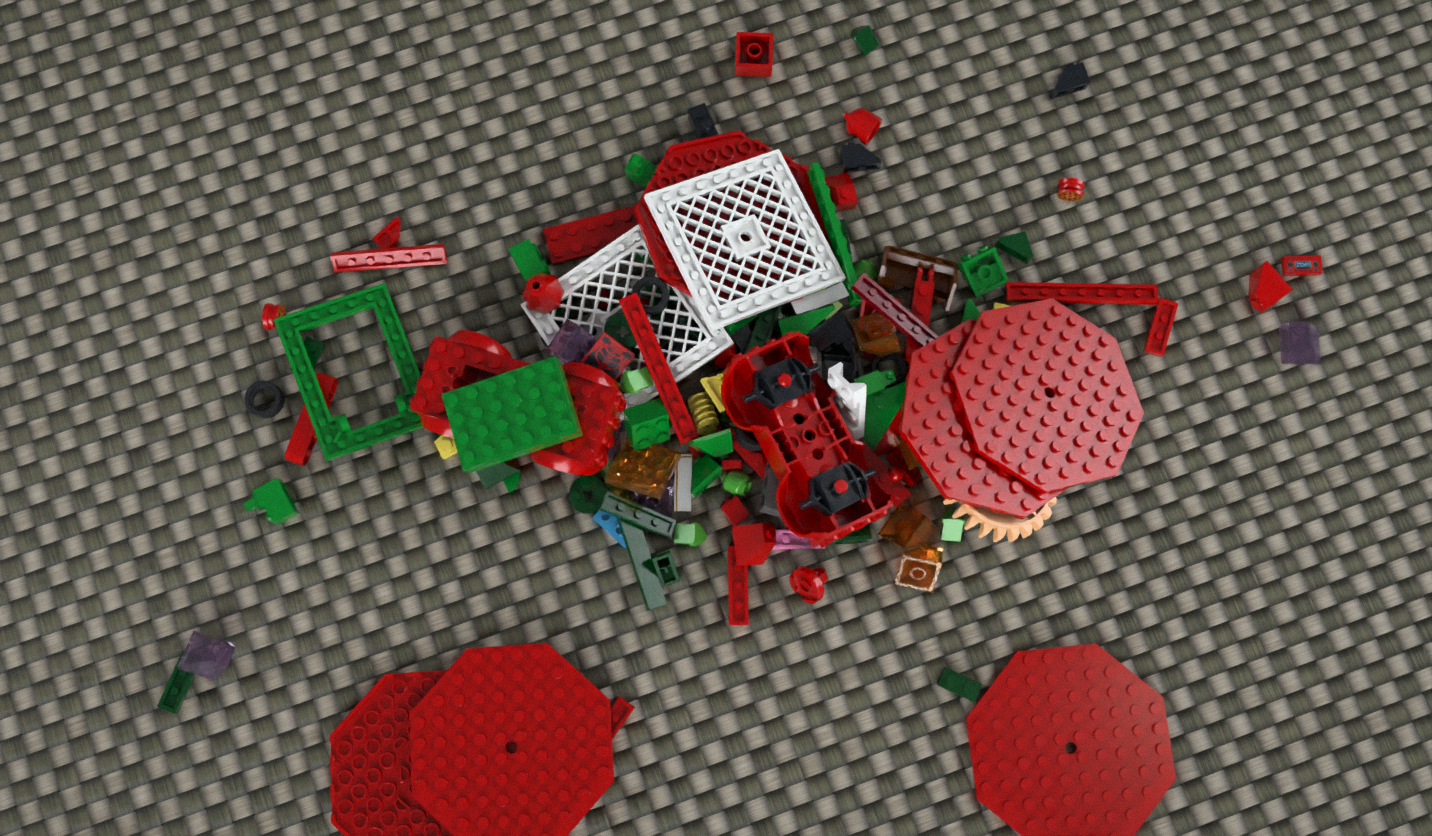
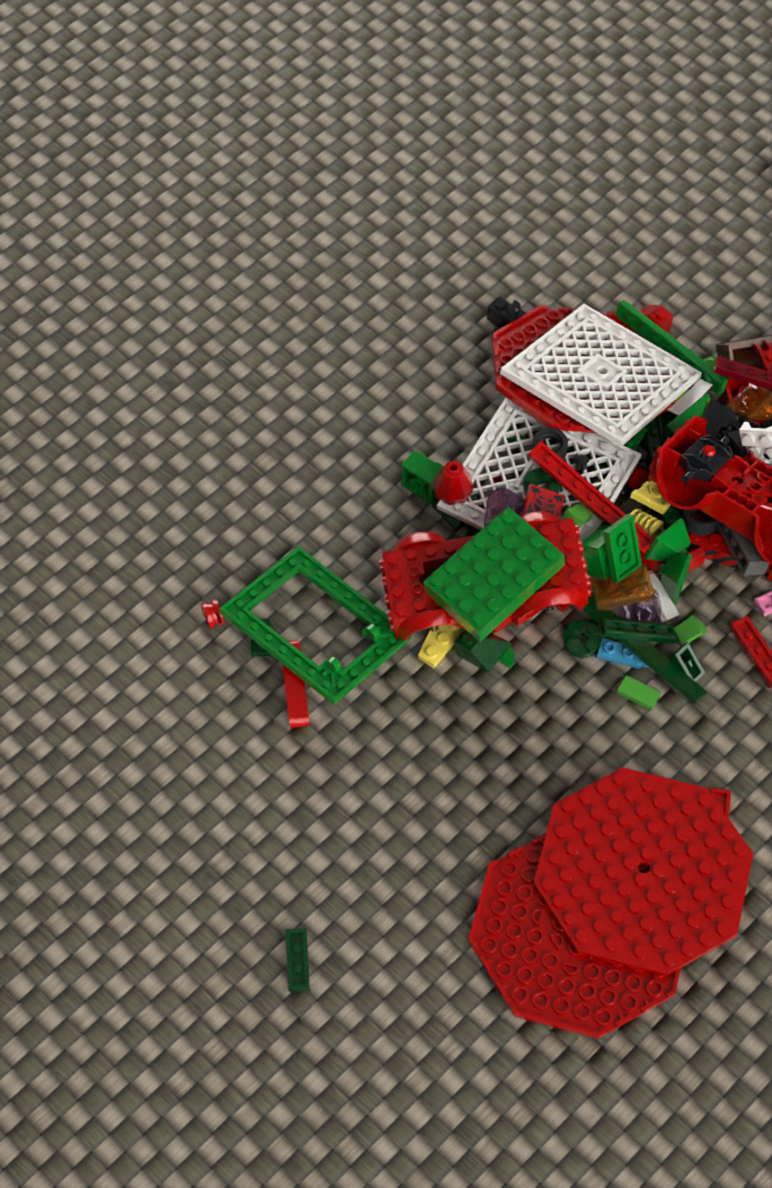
camera: 25 degrees left, 20 degrees down
clear purple slope [177,631,236,681] -> none
green hinge [243,478,300,525] -> none
black tyre [244,380,285,418] -> none
plate [330,244,447,273] -> none
red tile [372,216,401,249] -> none
red plate [543,205,638,266] -> none
green hinge [625,153,658,188] -> none
red brick [721,496,750,526] -> none
bright green head [722,469,752,497] -> none
red slope [732,523,776,566] -> none
red brick [735,32,773,77] -> none
black slope [840,142,881,173] -> none
red piece [843,108,882,145] -> none
dark green tile [850,25,879,56] -> none
none -> black piece [572,455,589,471]
none -> green plate [603,514,642,583]
none -> bright green tile [617,675,661,711]

